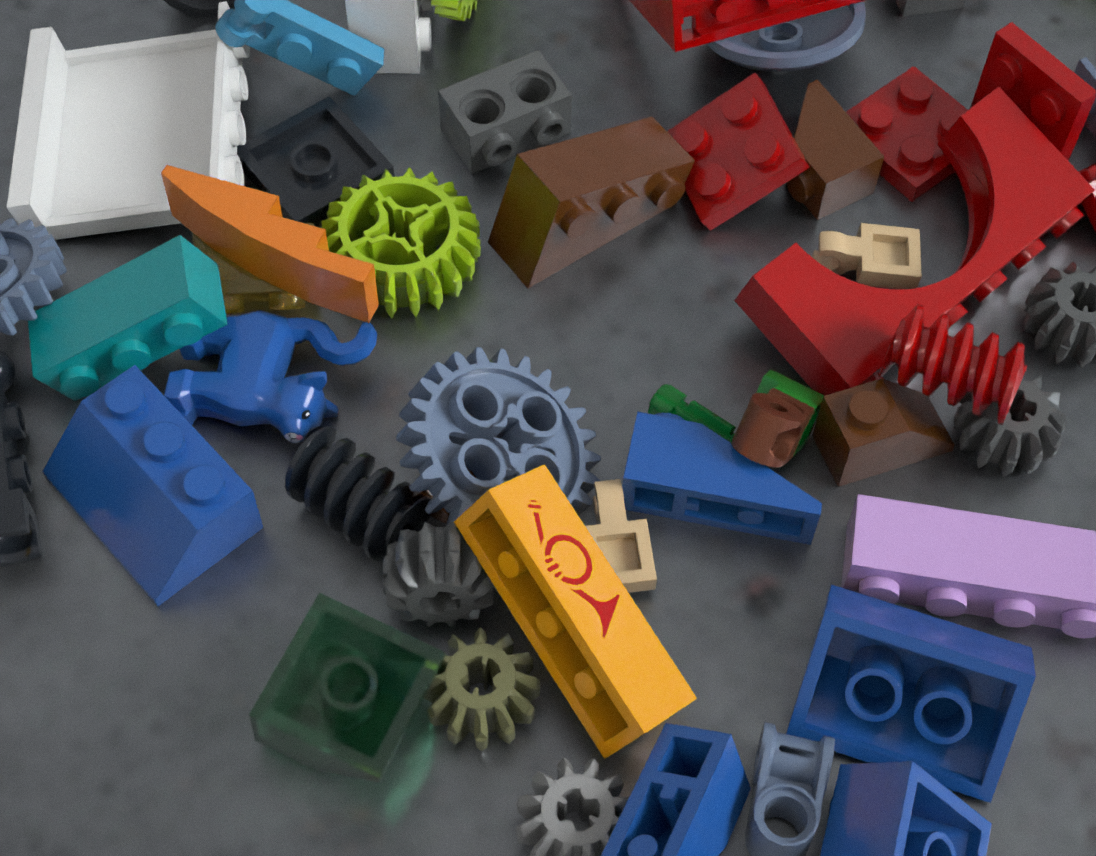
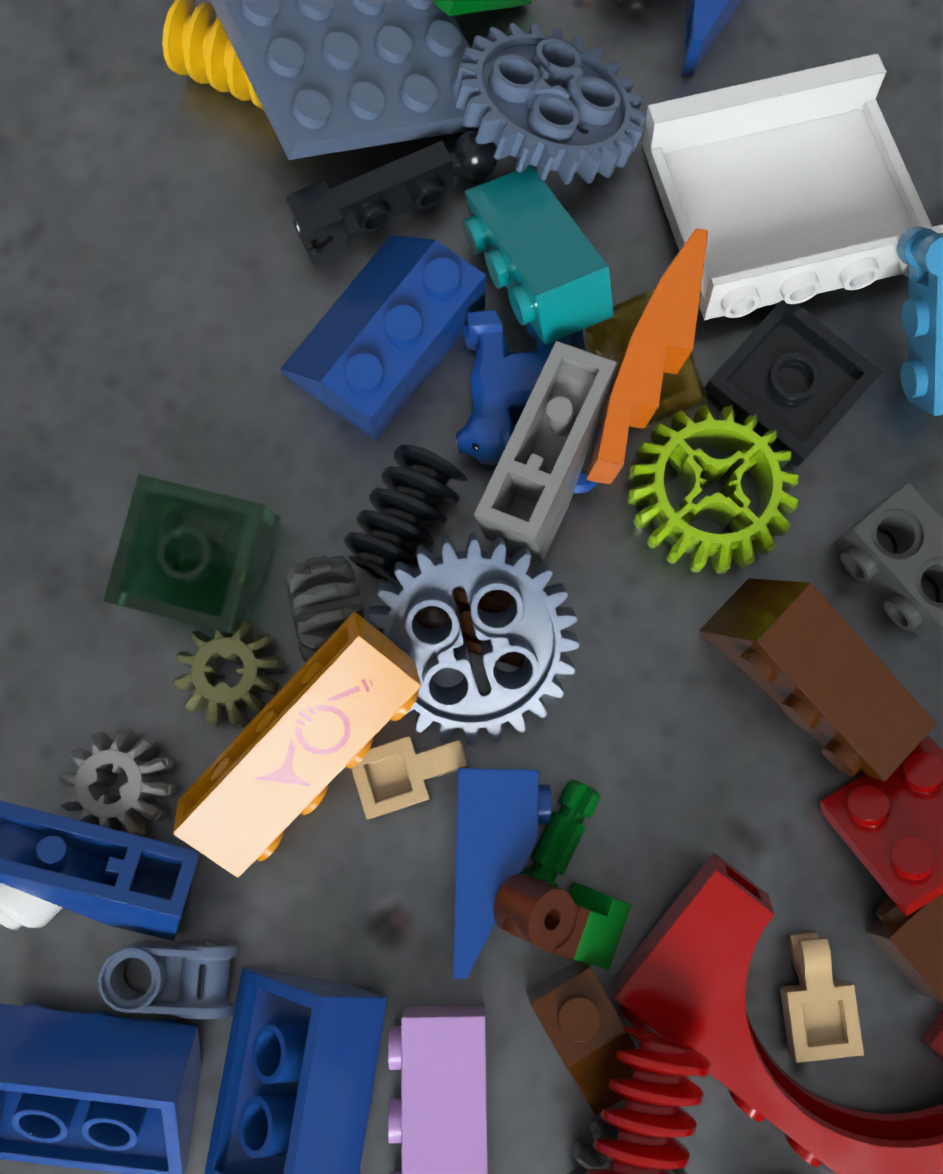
camera: 80 degrees right, 20 degrees up
none -> light grey slope [474,341,617,562]

